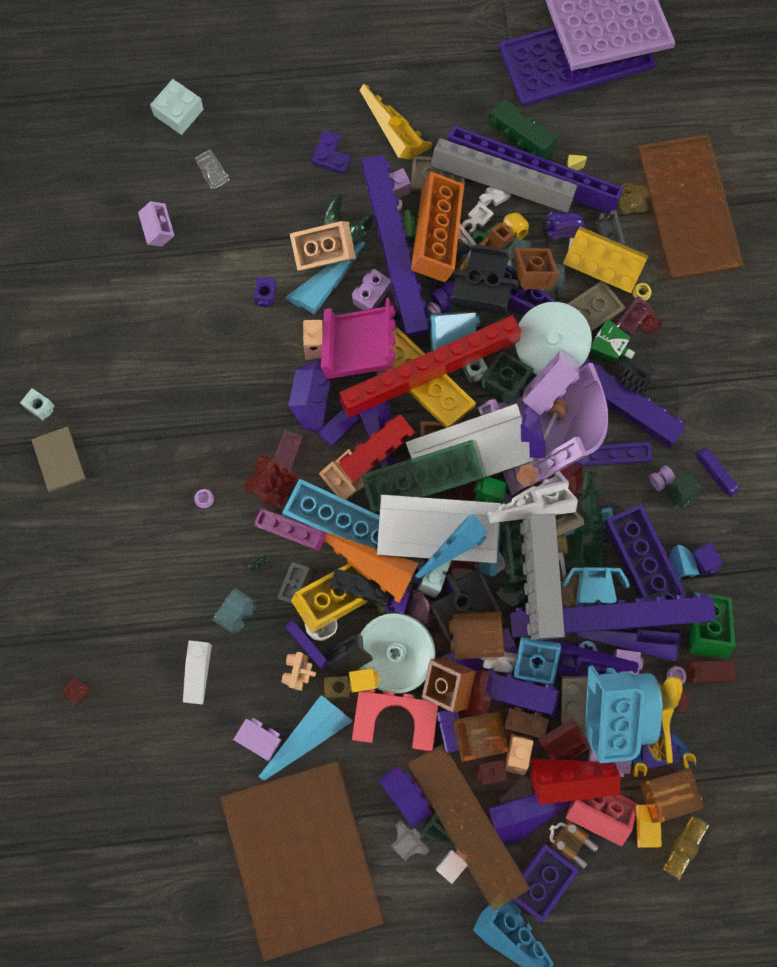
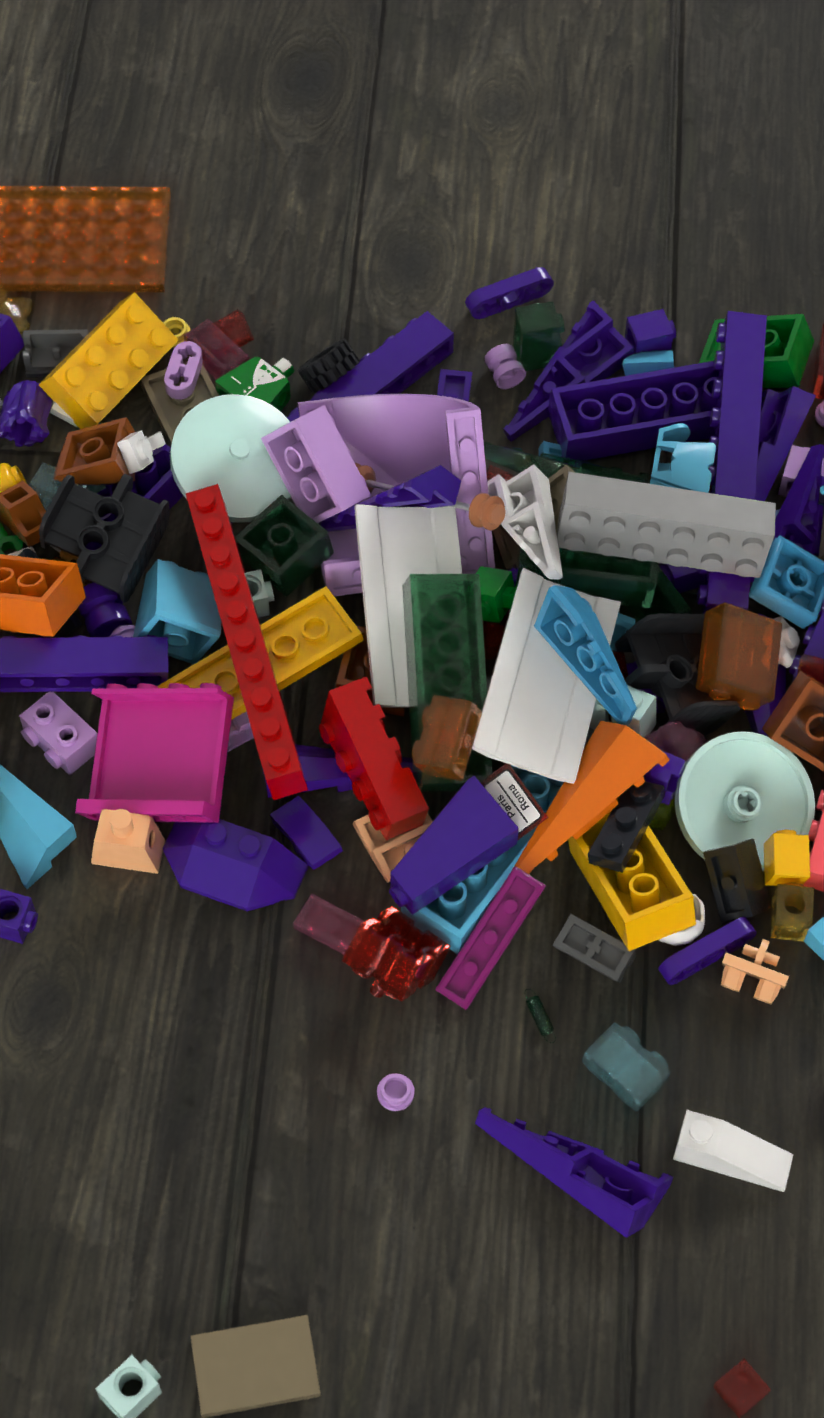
camera: 80 degrees left, 15 degrees down
none -> white plate [117,430,166,474]
none -> lavender beam [164,341,203,400]
none -> dark purple slope [389,776,519,915]
none -> clear orange brick [412,695,482,781]
none -> dark purple wedge [475,1107,673,1238]
none -> sticker [481,763,548,841]
none -> dark purple wedge [504,300,634,442]

